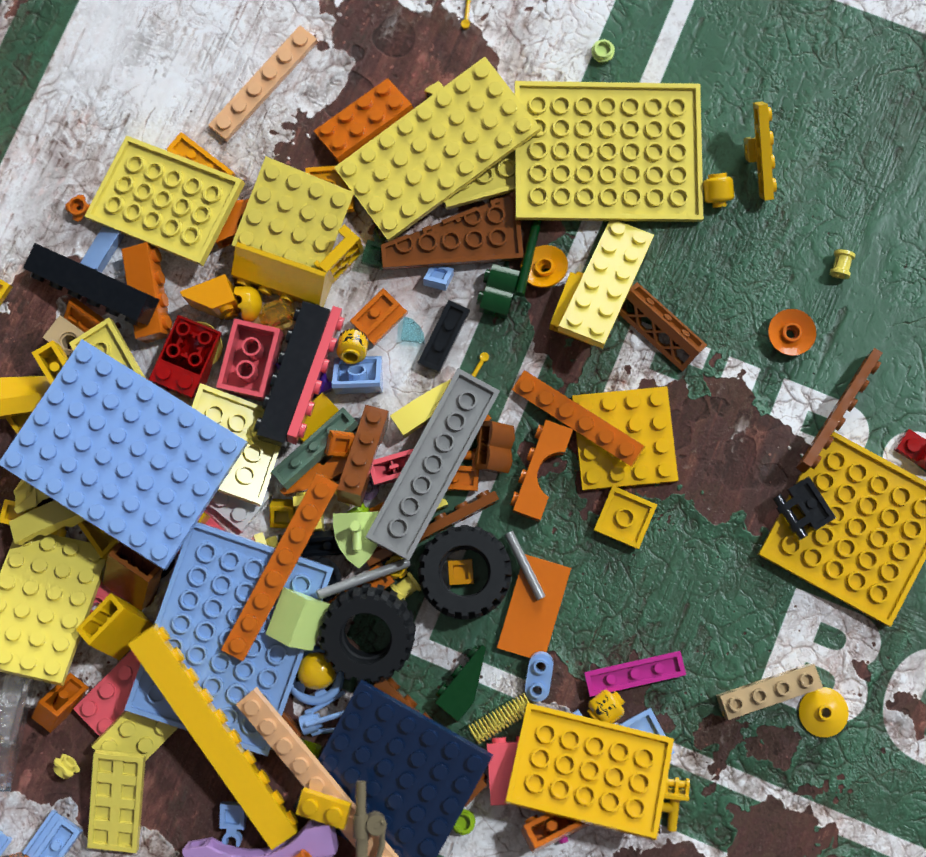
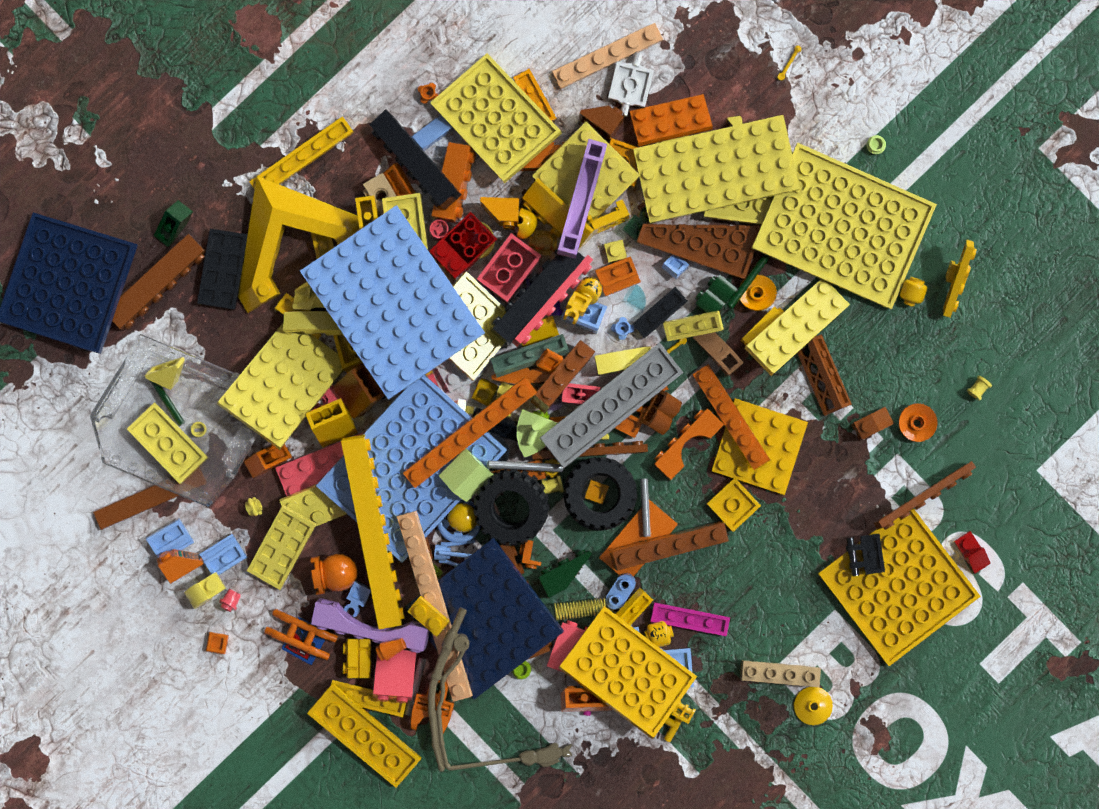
camera: 15 degrees right, 5 degrees up
none -> orange tile [311,554,357,595]
none -> coral wheel [430,220,449,241]
none -> orange bracket [519,540,541,569]
none -> lavender arch [557,139,607,259]
none -> yellow plate [563,291,592,324]
none -> dark orange slope [579,105,624,142]
none -> light yellow plate [604,240,627,263]
none -> white plate [608,52,654,117]
none -> dark orange brick [609,521,729,571]
none -> light blue plate [611,317,634,340]
none -> yellow plate [616,588,653,626]
none -> light yellow plate [663,311,724,341]
none -> medium nougat slope [692,332,744,377]
none -> dark orange slope [851,407,894,441]

